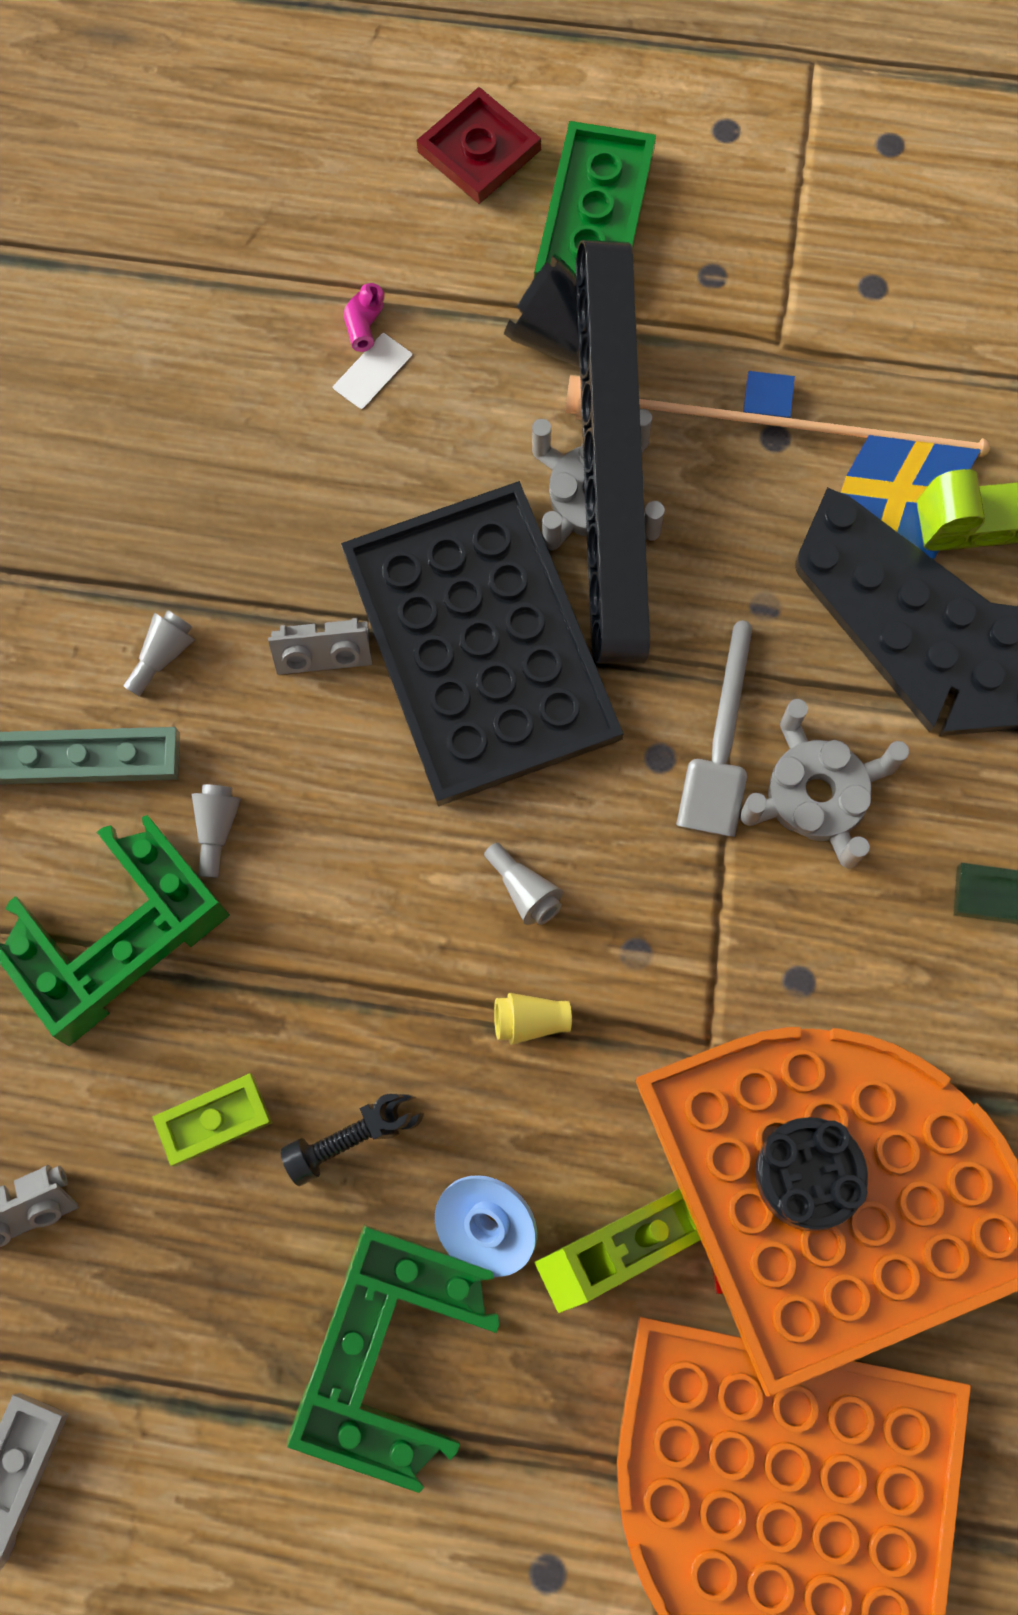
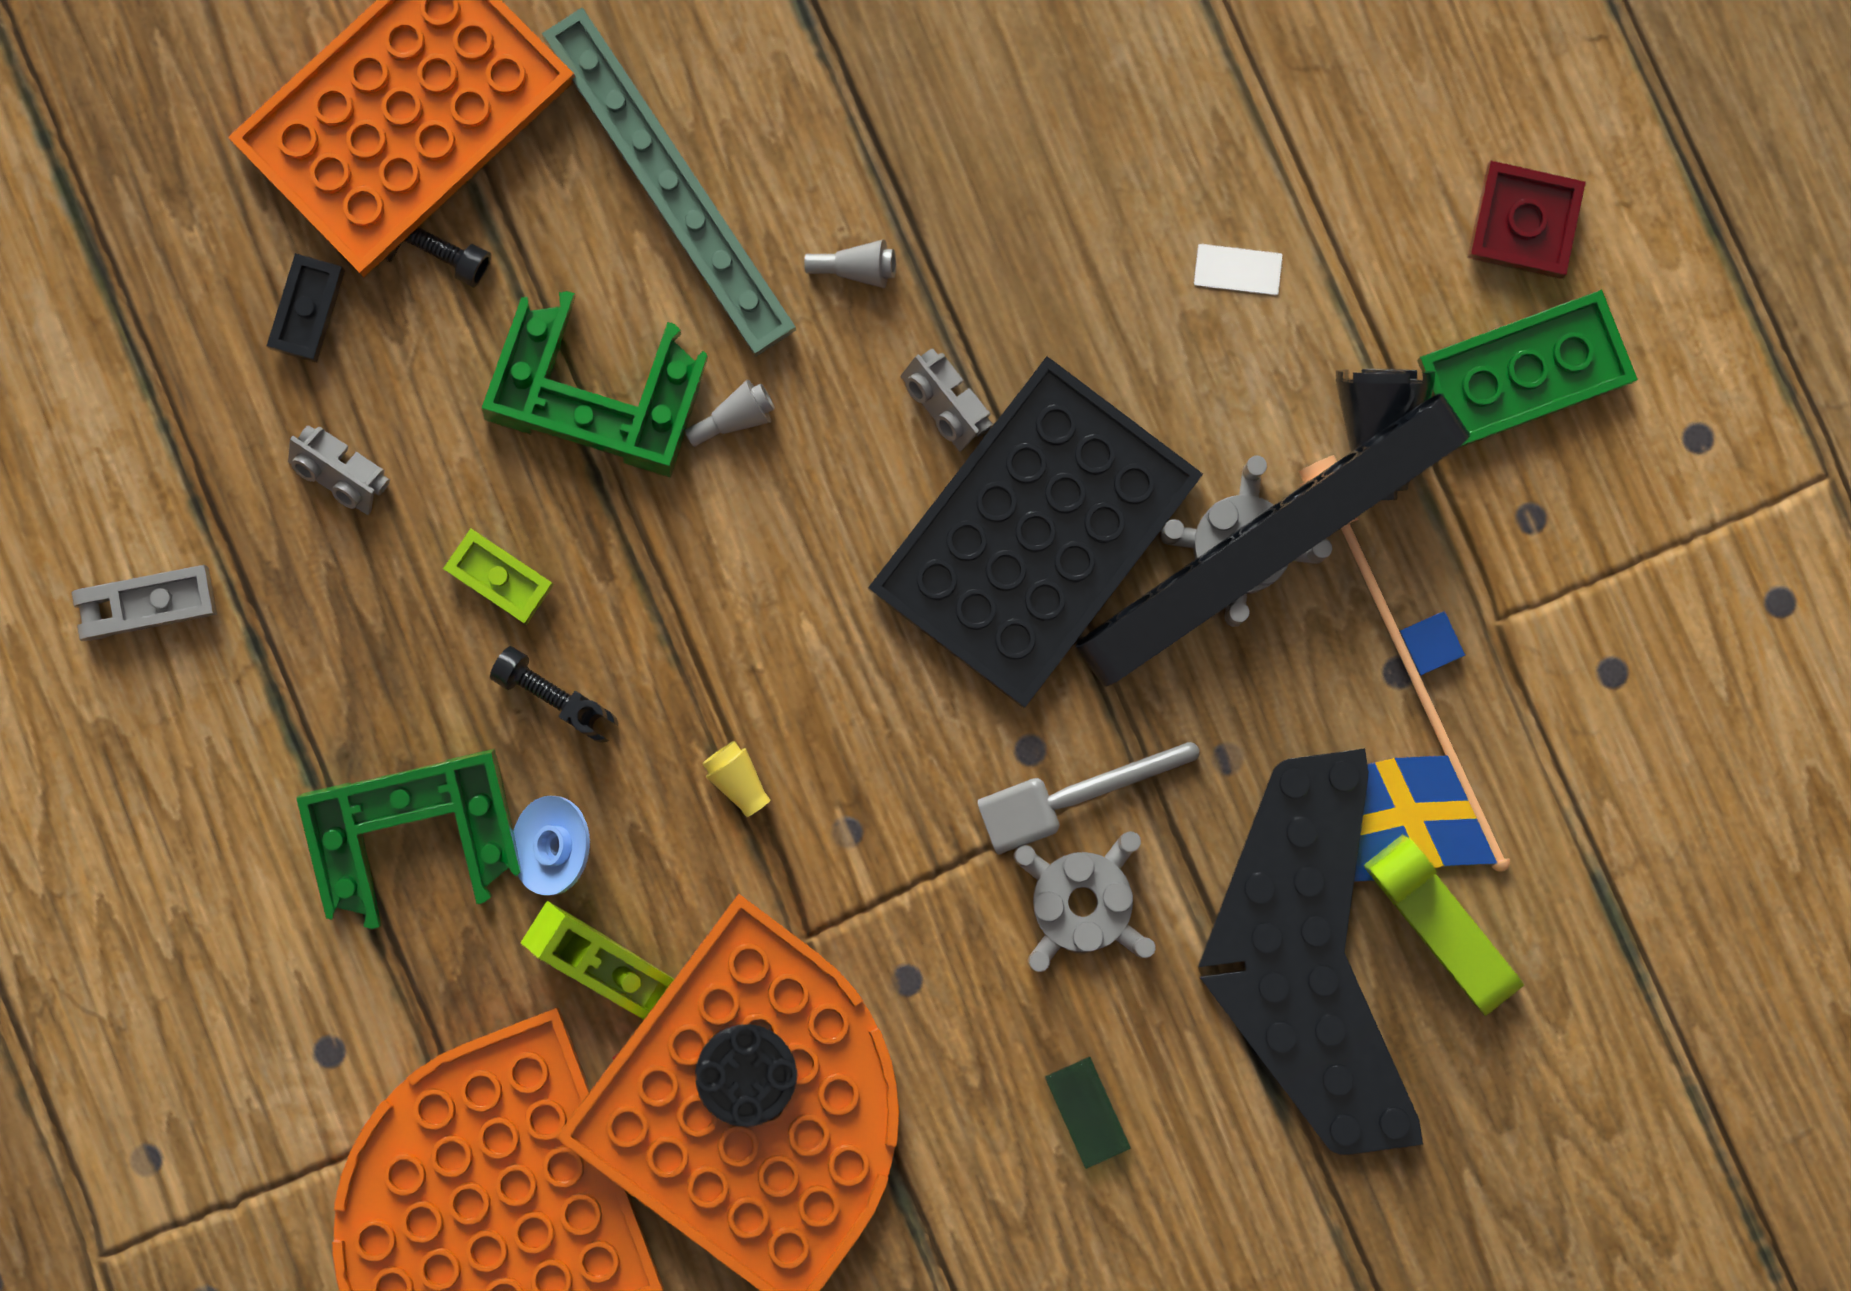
camera: 50 degrees right, 10 degrees up
dark pink arm [344,283,385,352] -> none
light grey cone [484,842,563,925] -> none

